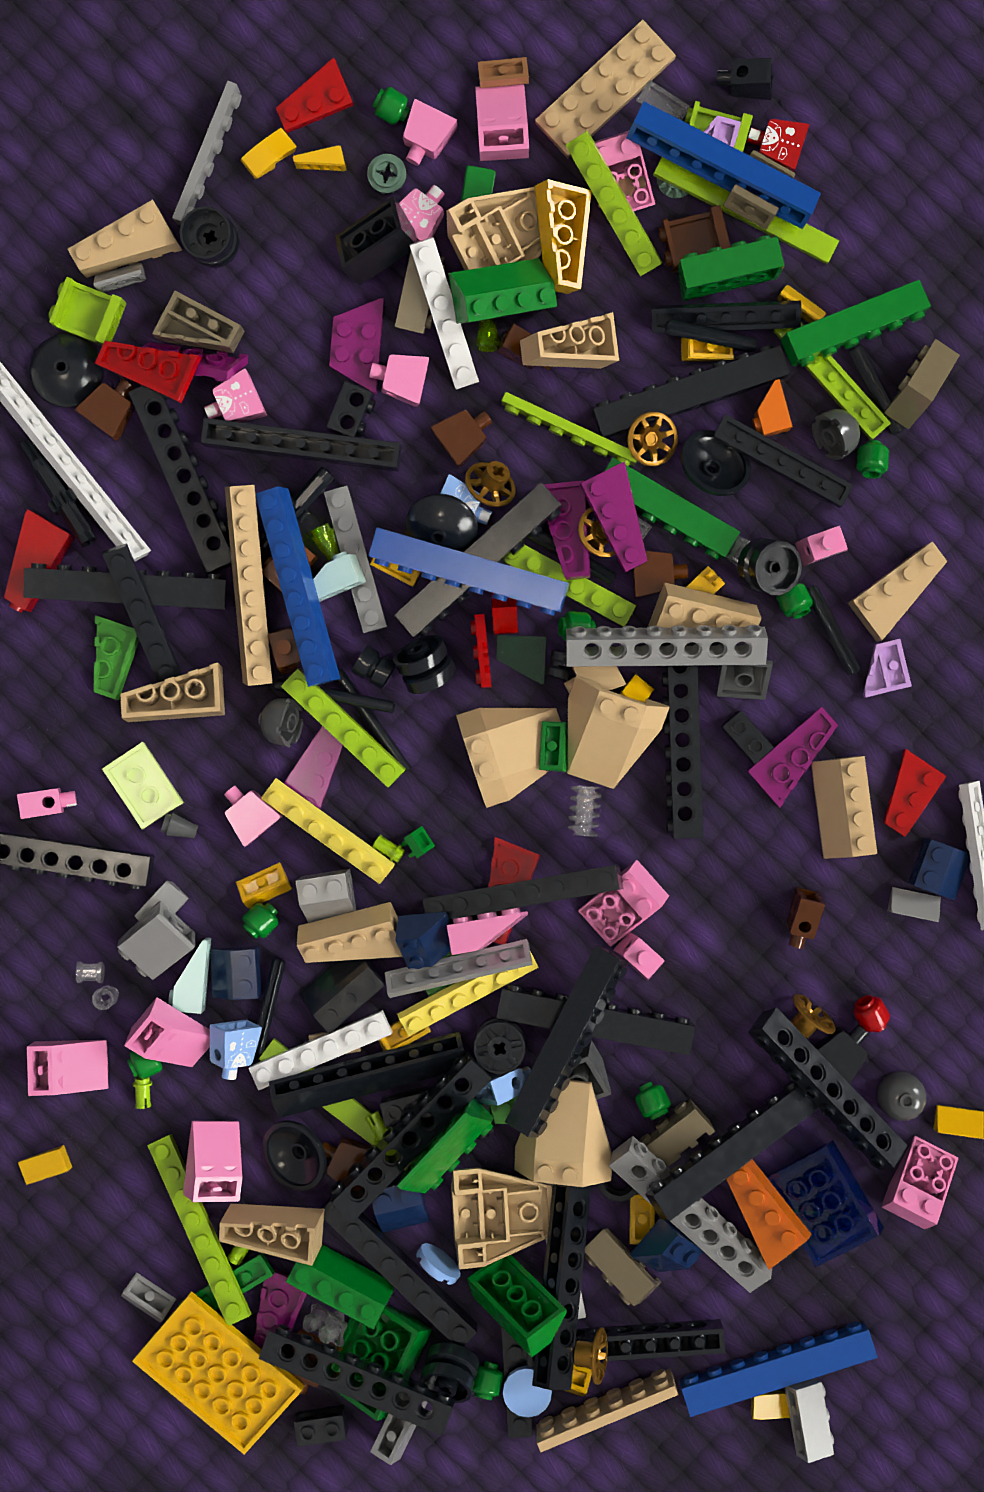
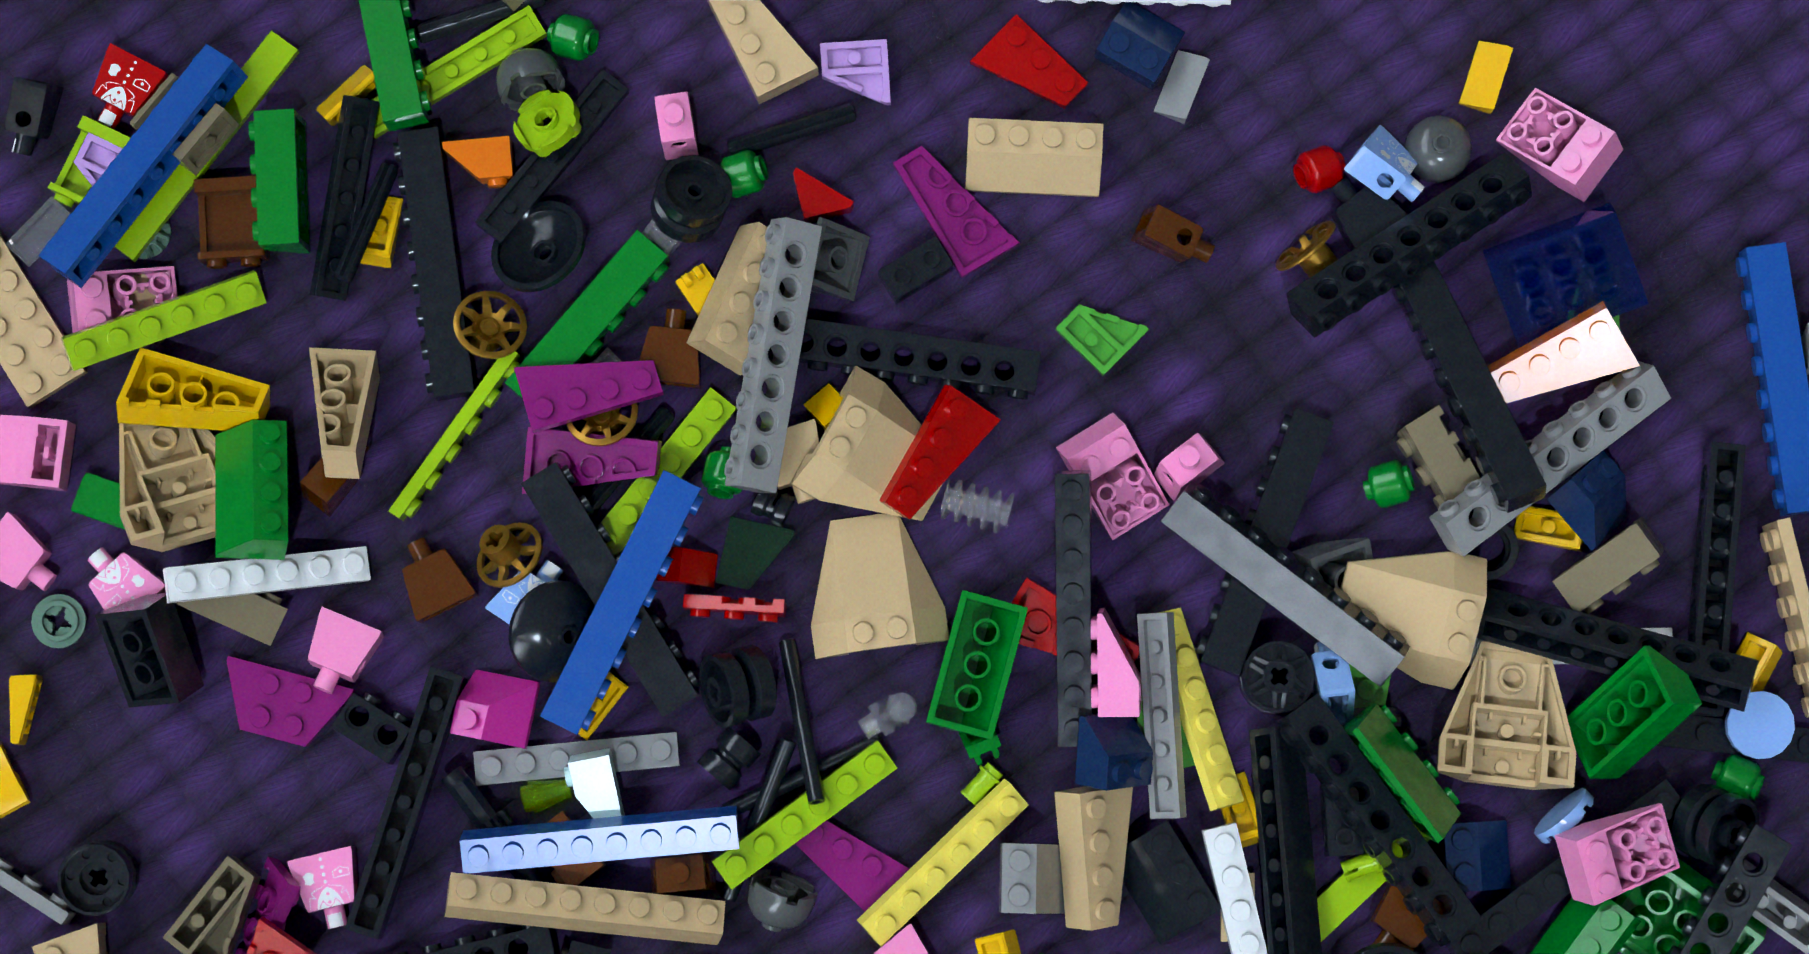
camera: 80 degrees left, 5 degrees down
clear neon green cone [476,318,500,352] -> none
green slope [539,721,568,772] -> none
pearl gold wheel [574,1327,608,1385] -> none
none -> dark pink slope [450,670,541,749]
none -> lime plate [513,90,582,157]
none -> black piece [779,639,825,805]
none -> red slope [793,167,854,223]
none -> clear hips [858,692,917,739]
none -> red wing [879,384,1001,519]
none -> green slope [926,590,1028,740]
none -> bright green wing [1055,304,1149,376]
none -> light blue torso [1344,125,1425,202]
none -> bright pink slope [1555,803,1680,906]

